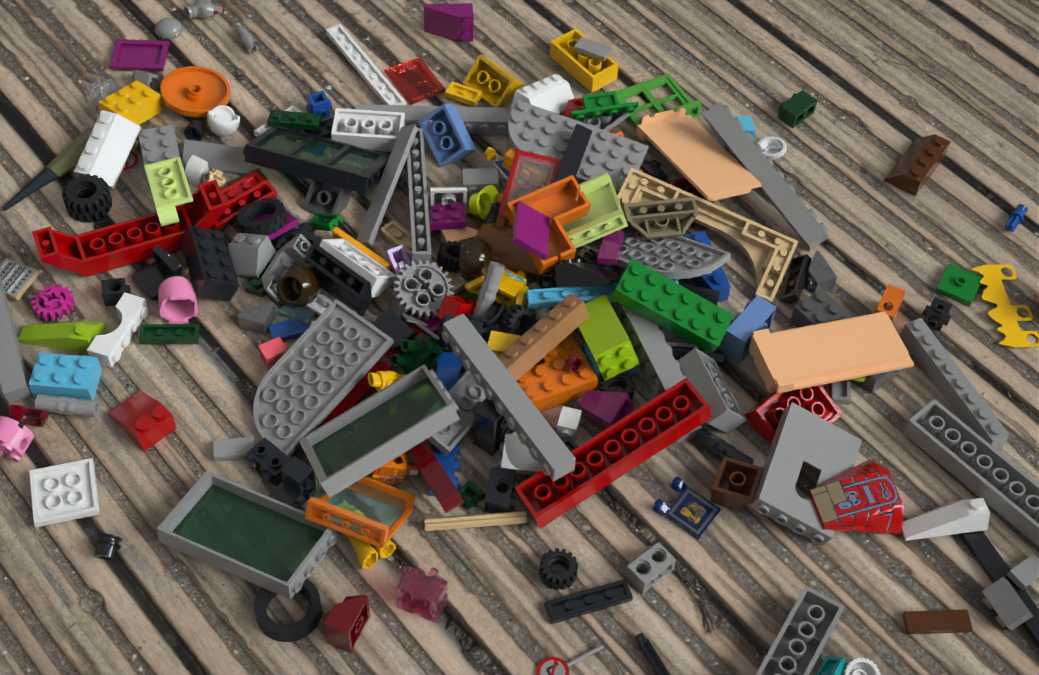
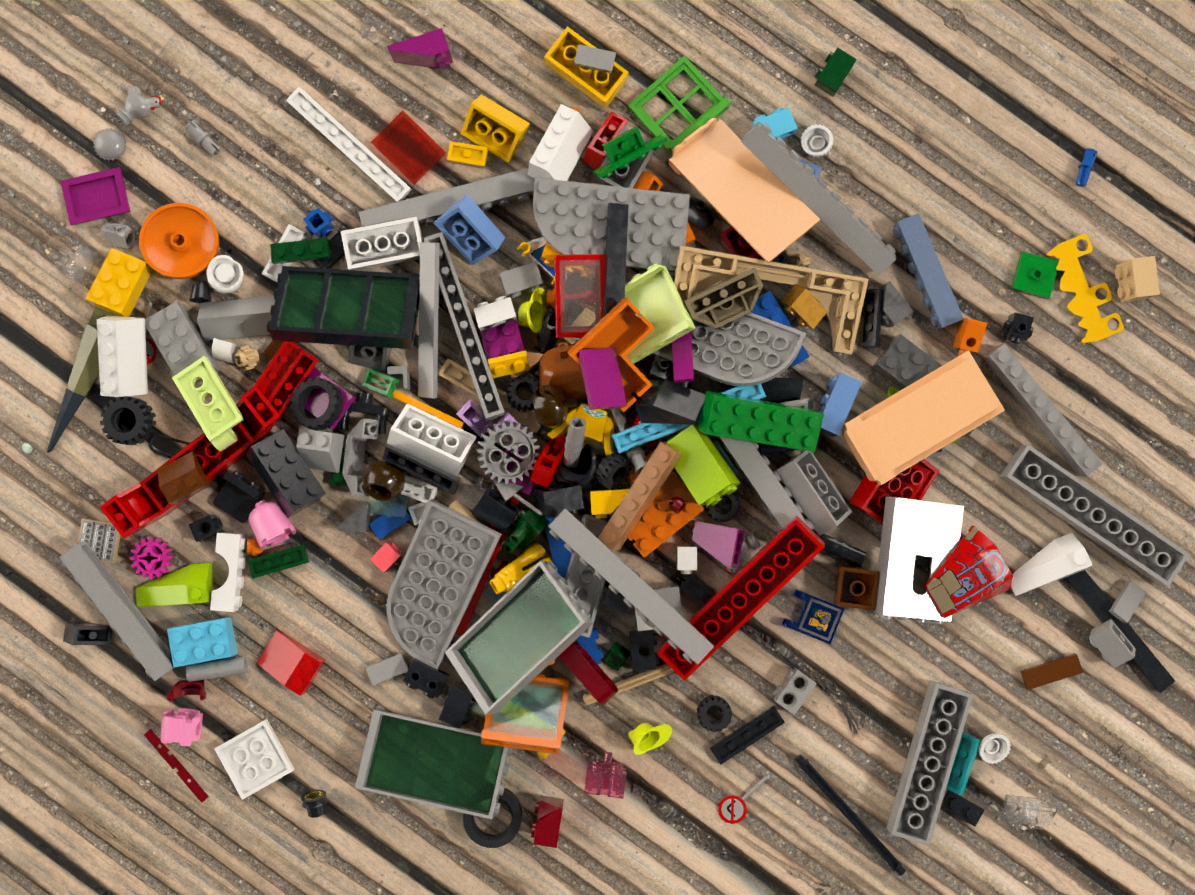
camera: 10 degrees left, 35 degrees up
reddish brown slope [884,134,951,196] -> none
none -> reddish brown slope [157,451,211,504]
none -> orange plate [247,537,264,556]
none -> light grey panel [387,366,410,391]
none -> yellow plate [488,351,530,378]
none -> neon yellow piece [628,723,672,755]
none -> pearl gold brick [781,284,828,329]
none -> sand blue brick [893,213,964,330]

